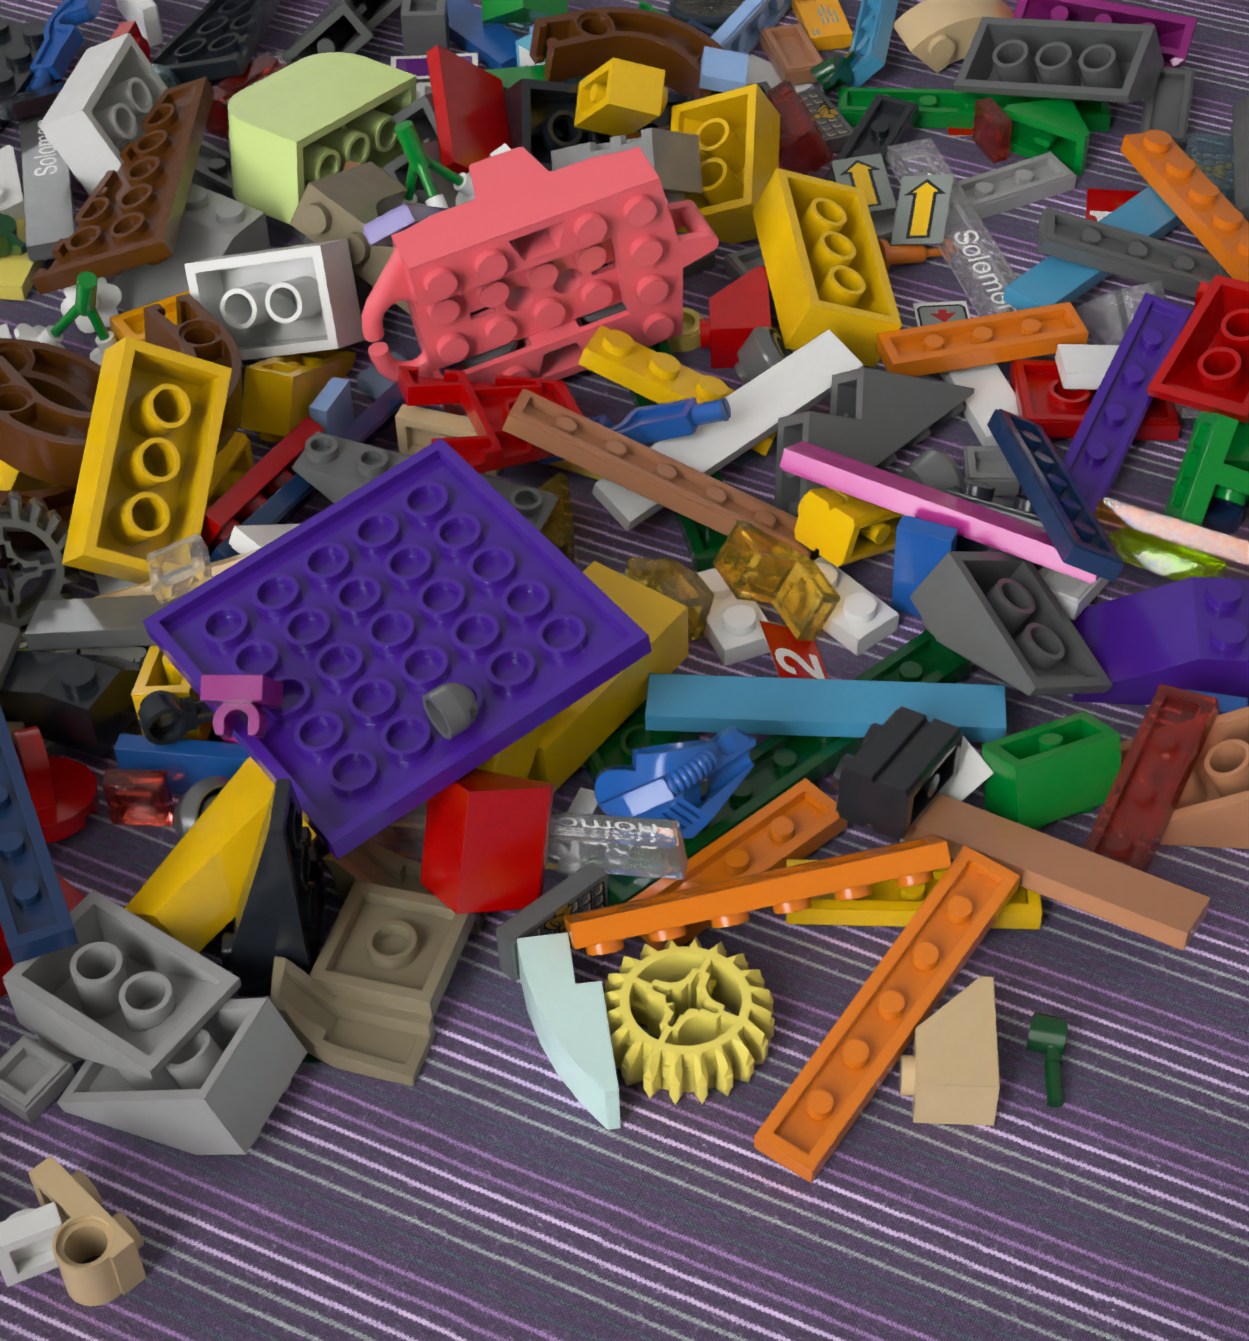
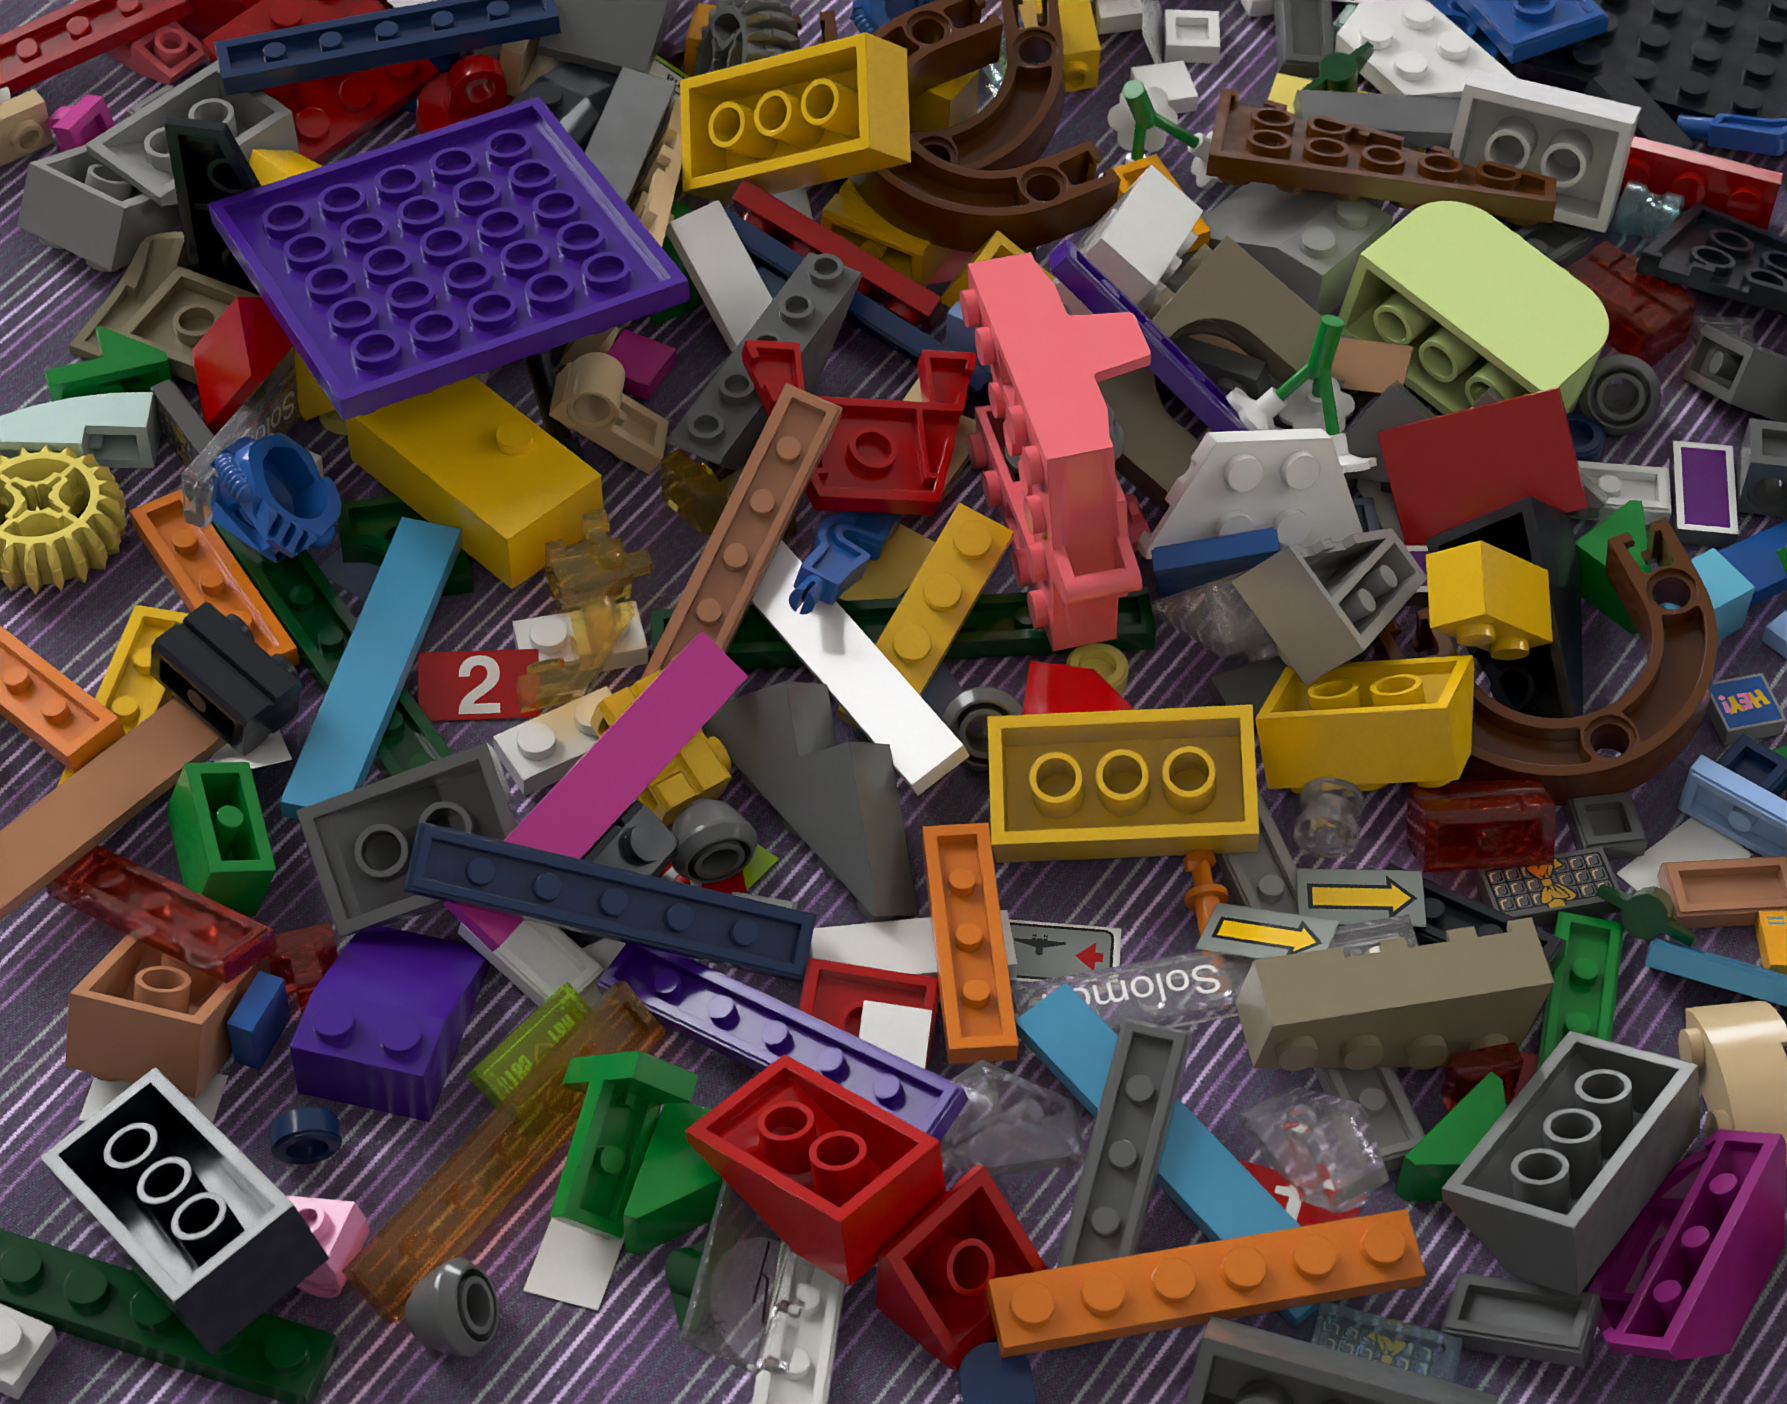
camera: 95 degrees right, 5 degrees up
clear tile [146,533,213,604] -> none
magenta tile [200,675,283,738] -> none
dark grey hinge [422,682,478,740] -> none
orange plate [563,836,952,956] -> none
light blue tile [699,46,749,92] -> none
blue tile [891,515,958,618] -> none
none -> green slope [44,326,172,402]
none -> dark pink tile [46,94,115,153]
none -> clear red tile [263,922,338,1013]
none -> dark tan wedge [1235,917,1554,1071]
none -> clear slope [1237,1086,1390,1213]

